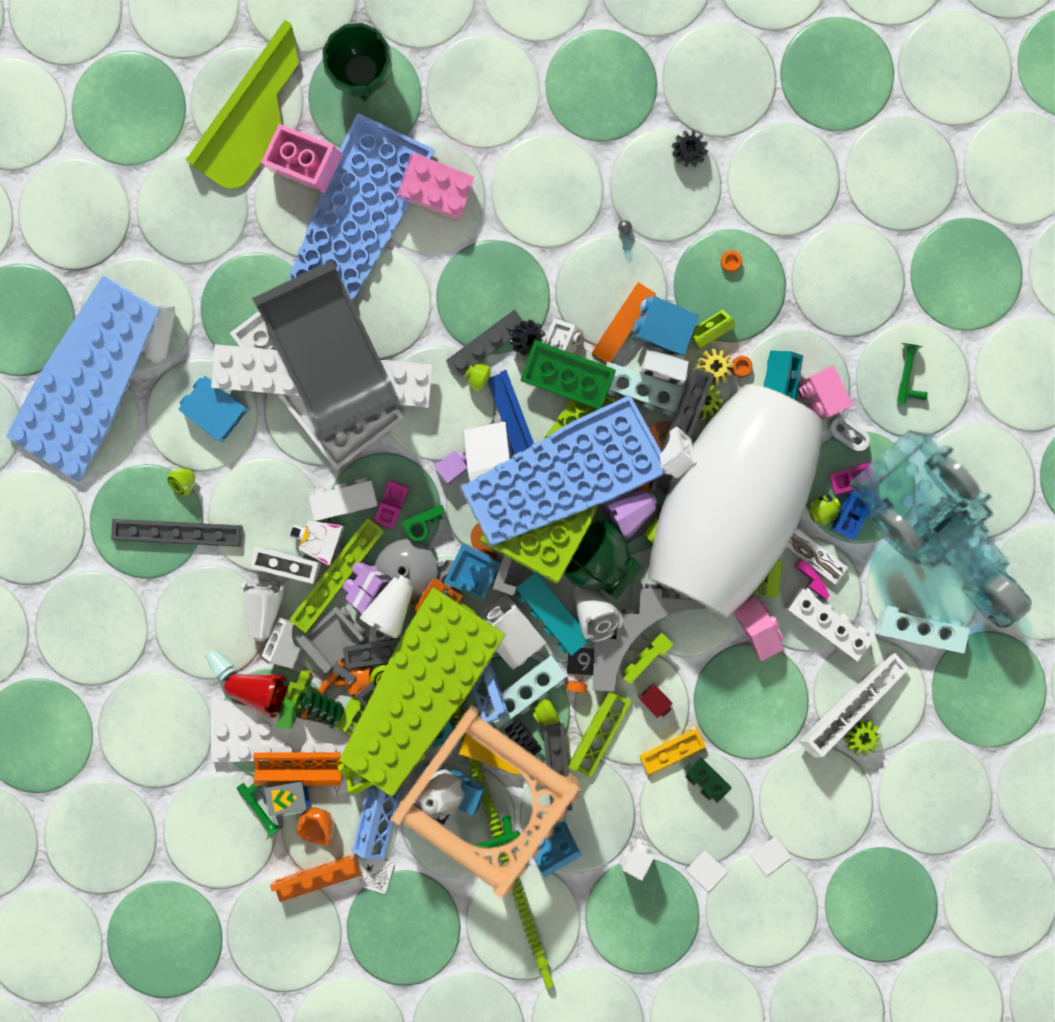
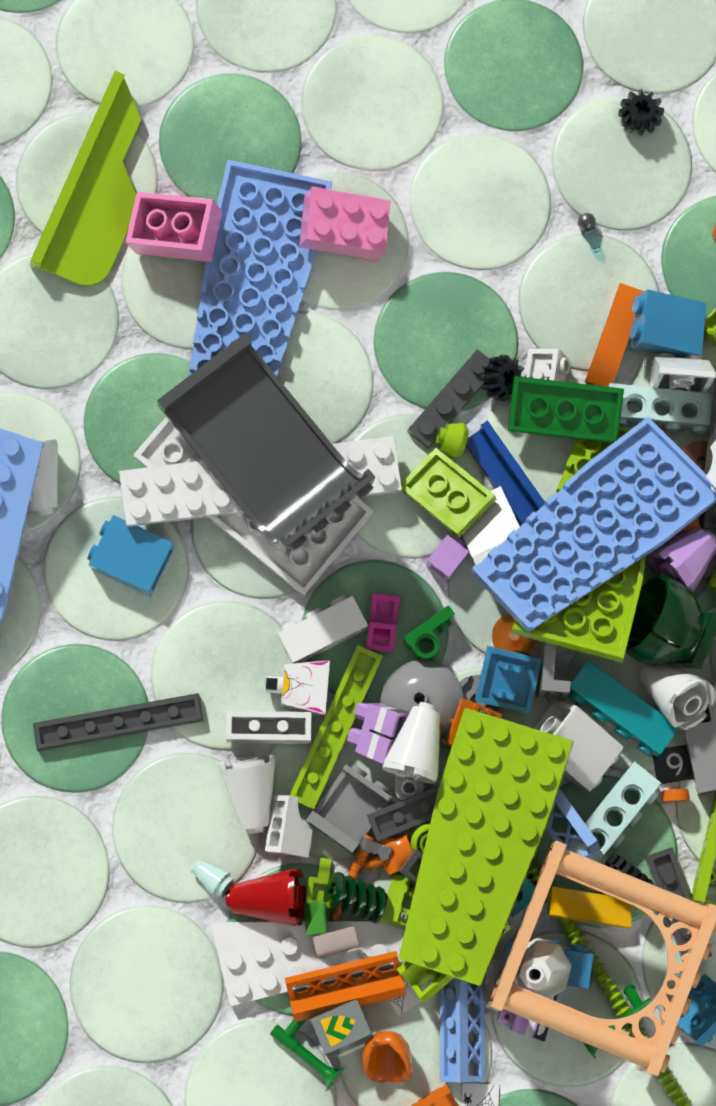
camera: 15 degrees left, 10 degrees down
lime cone [167,468,196,496] -> none
dark green plate [322,23,392,102] -> none
lime cone [532,698,560,726] -> none
none -> white sticker [313,926,359,959]
none -> lime plate [401,448,497,538]

